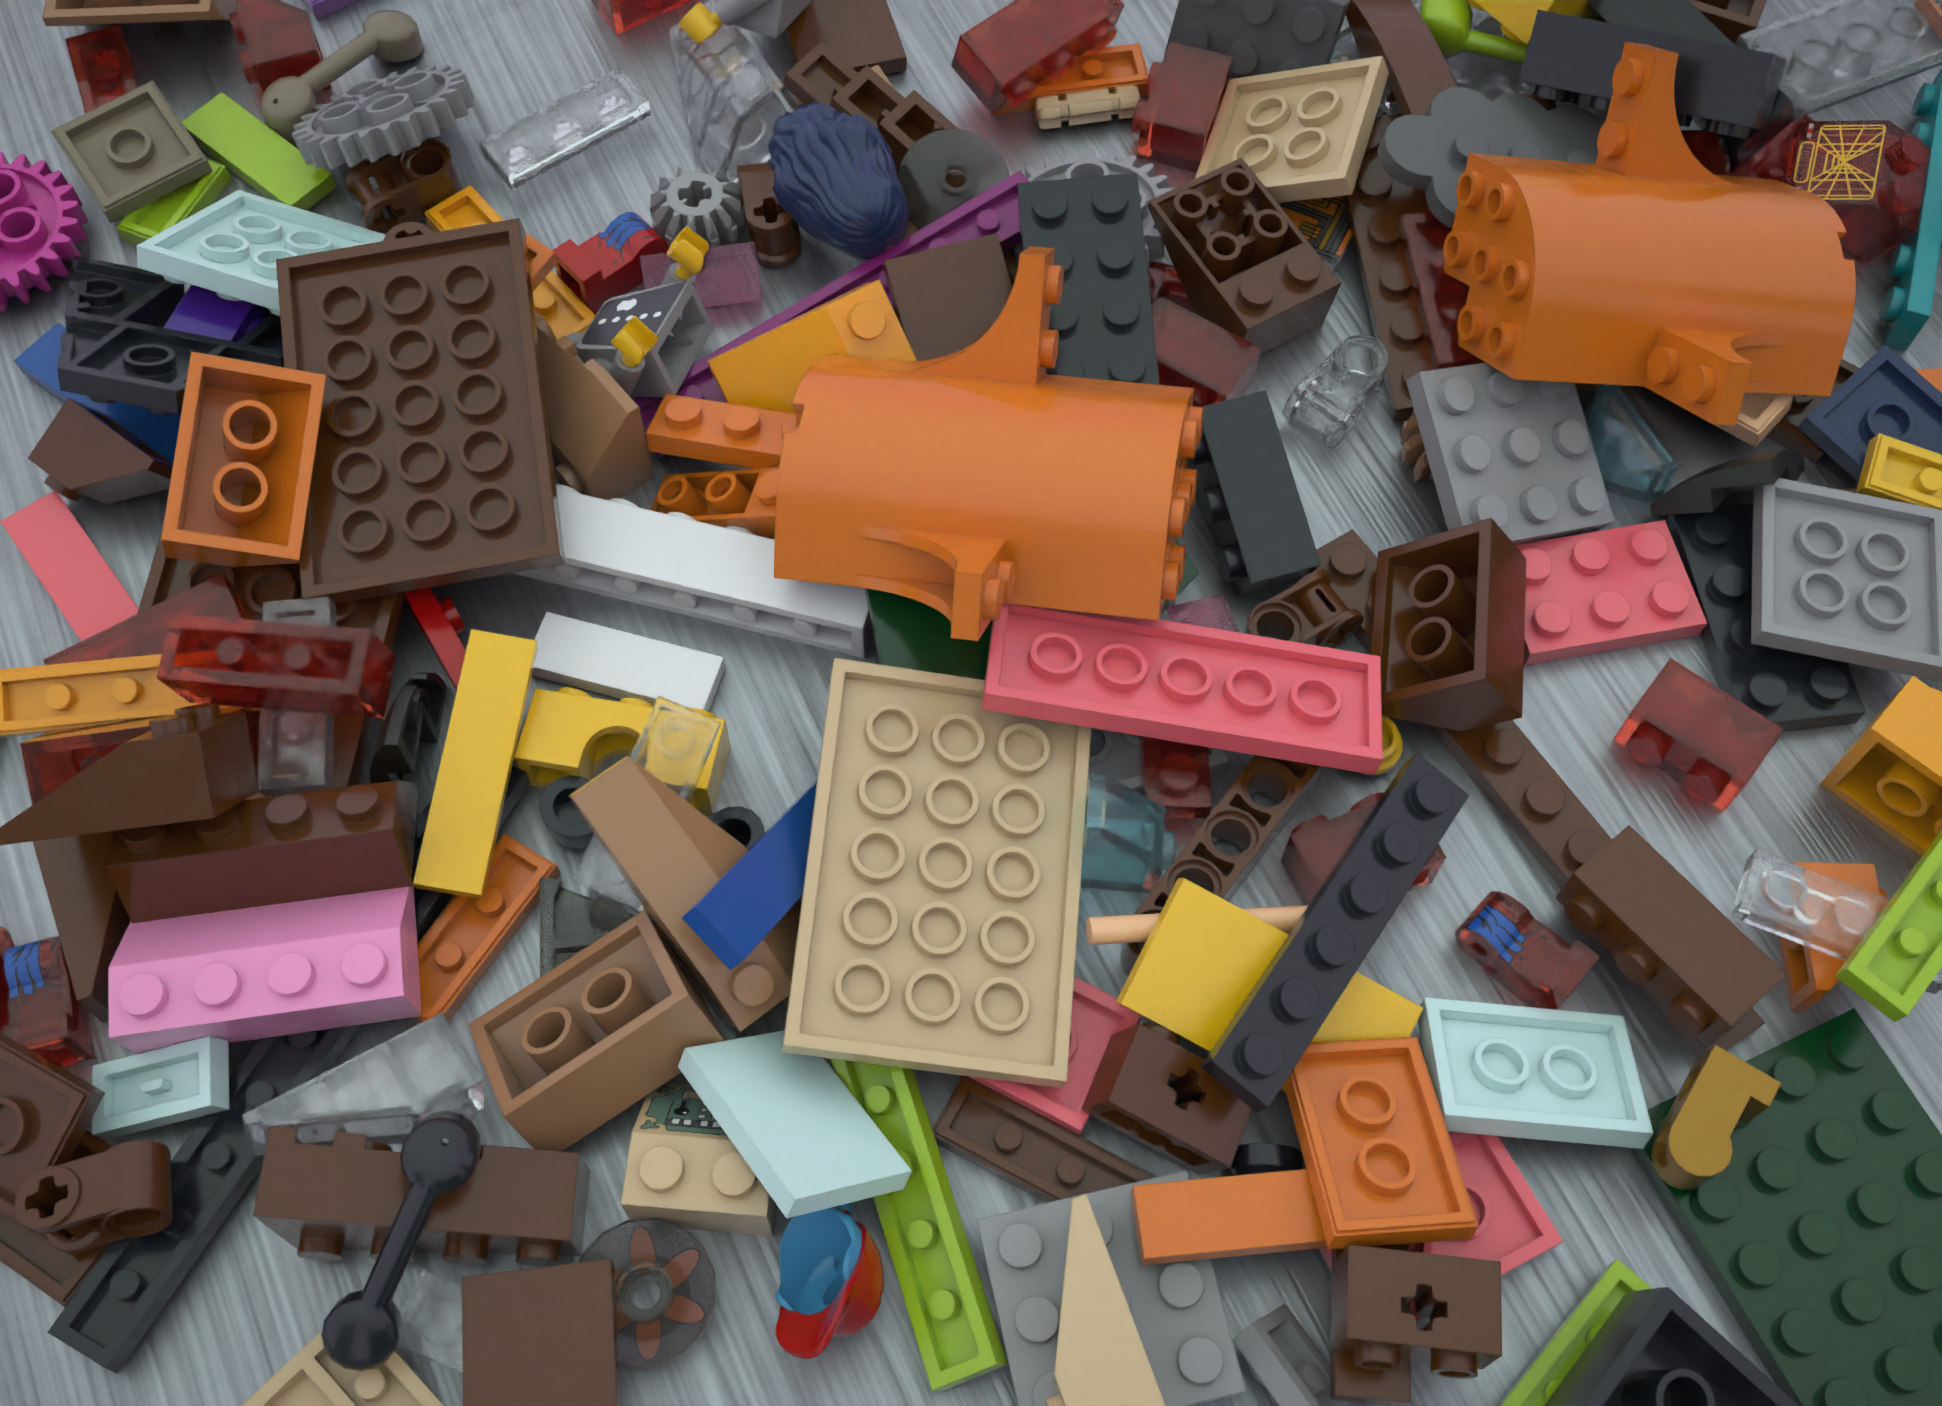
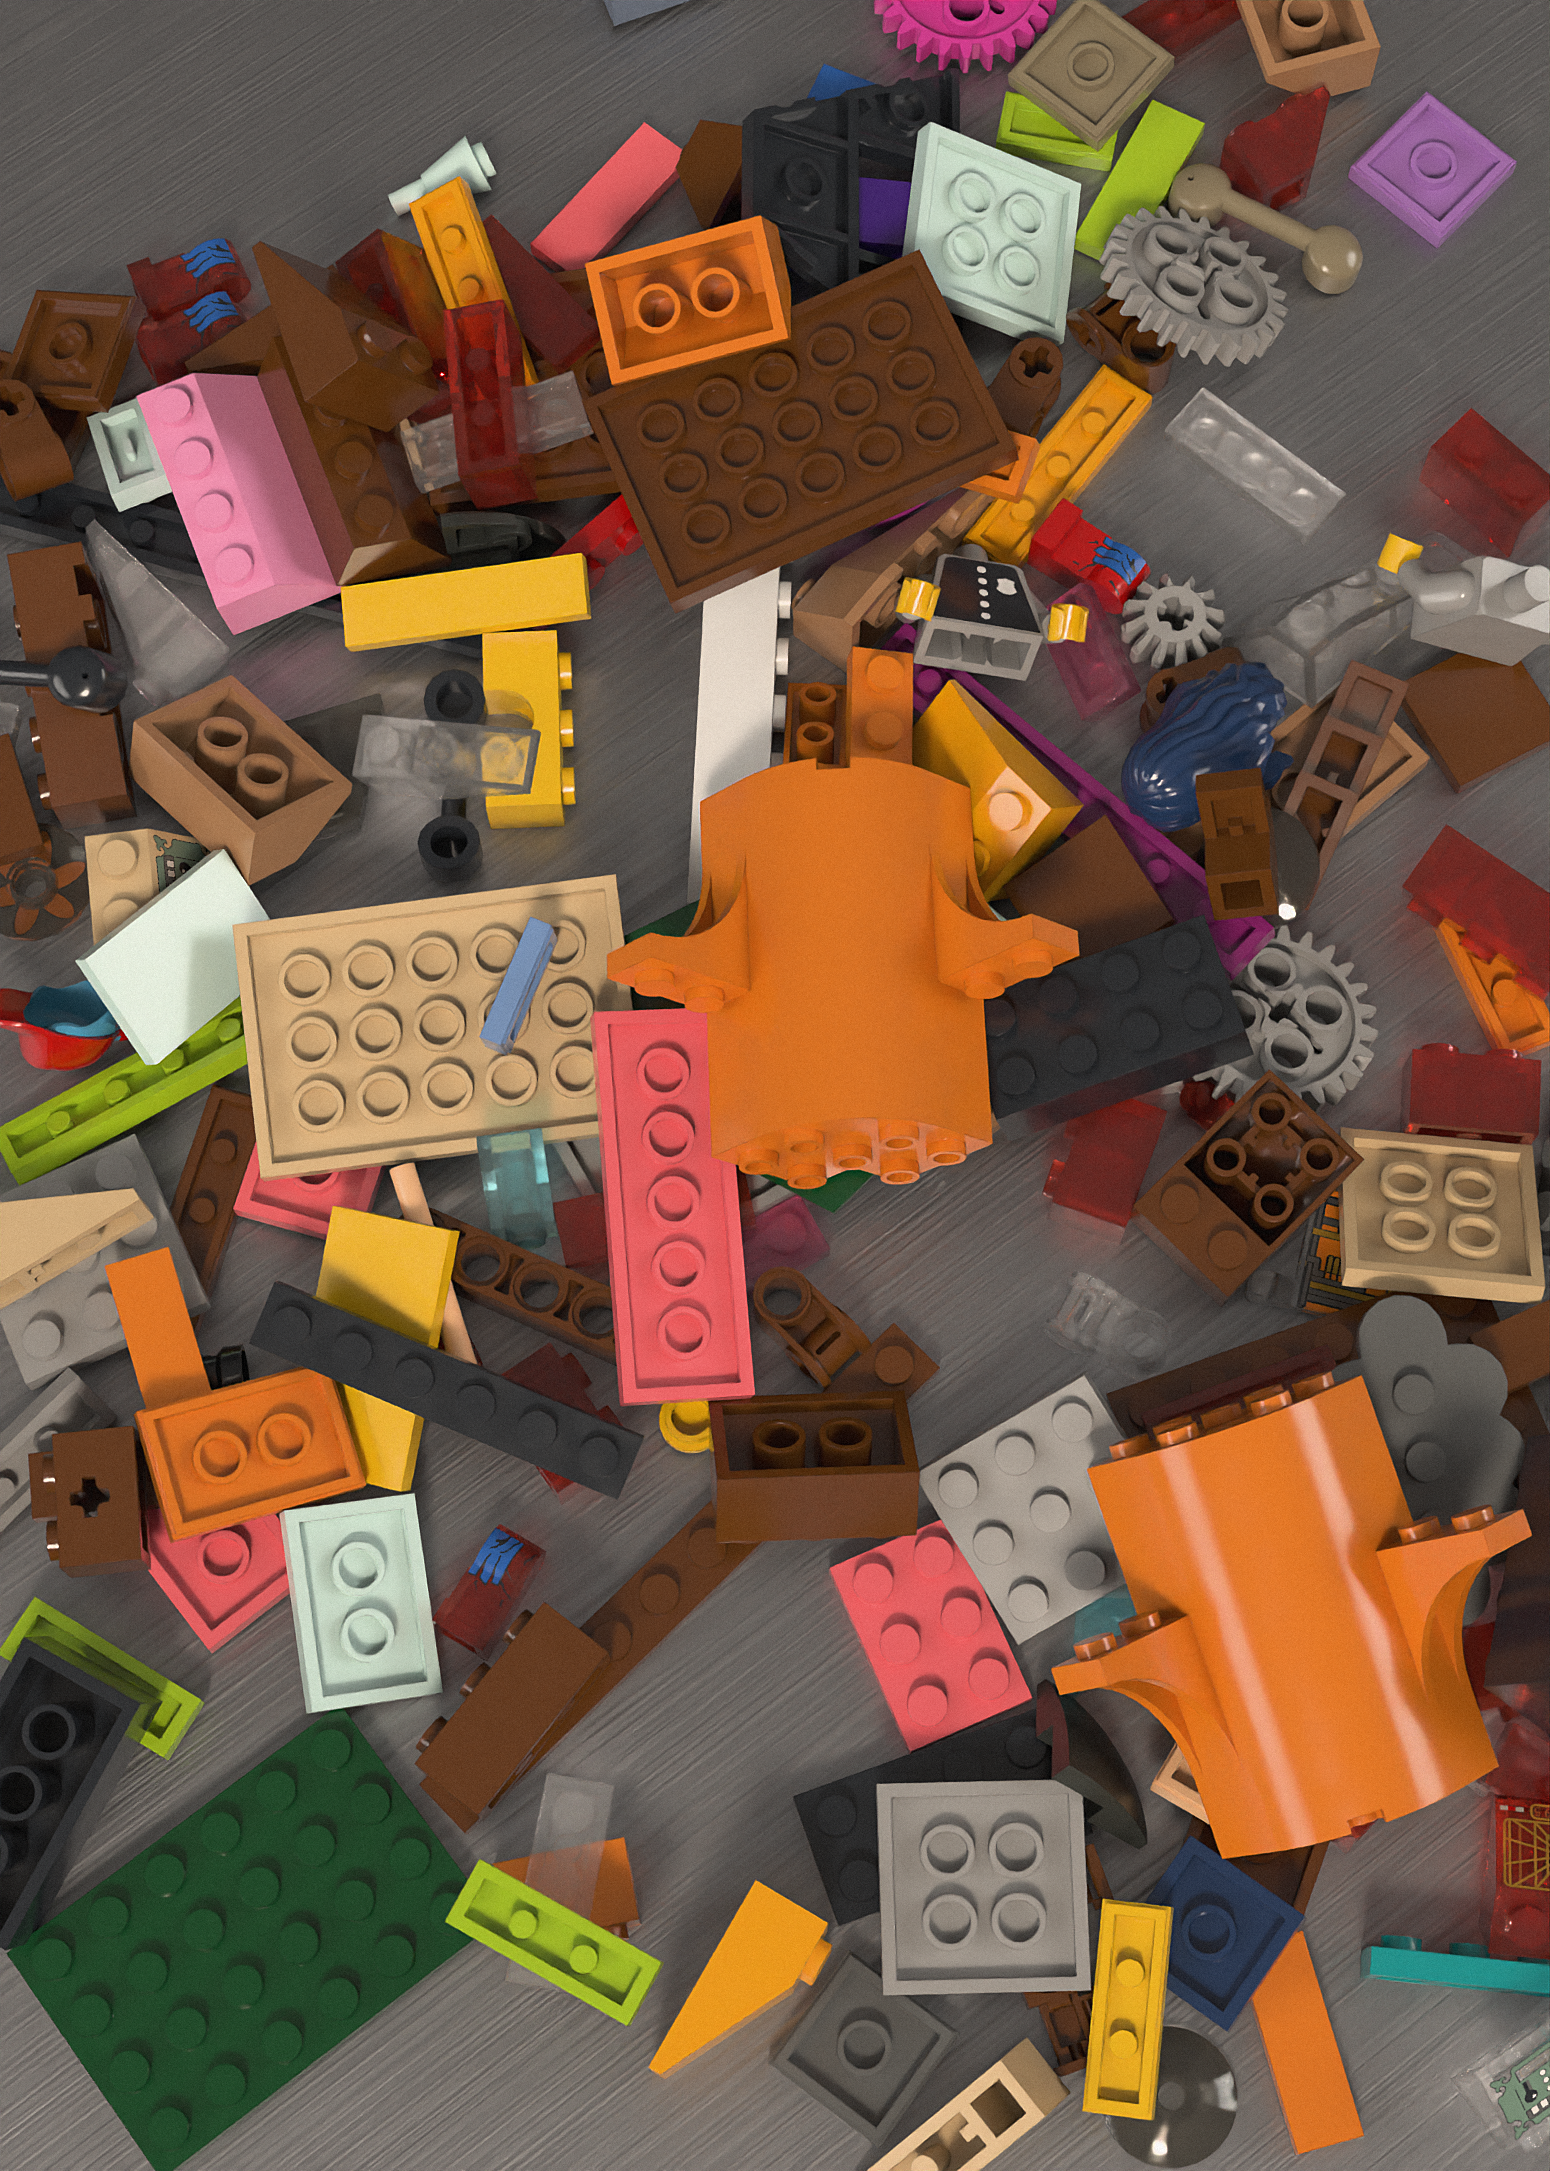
camera: 80 degrees right, 10 degrees up
orange tile [411,833,561,1035] -> none
white tile [532,612,726,712] -> none
medium nougat wedge [569,756,802,1032] -> none
blue tile [682,780,817,970] -> none
tan axle [1035,85,1141,130] -> none
reddish brown brick [1081,1023,1252,1174] -> none
black wedge [1187,390,1321,597] -> none
clear red brick [1613,658,1784,811] -> none
pearl gold leg [1651,1044,1781,1189] -> none
none -> medium blue tile [479,917,558,1055]
none -> reddish brown brick [1196,768,1279,921]

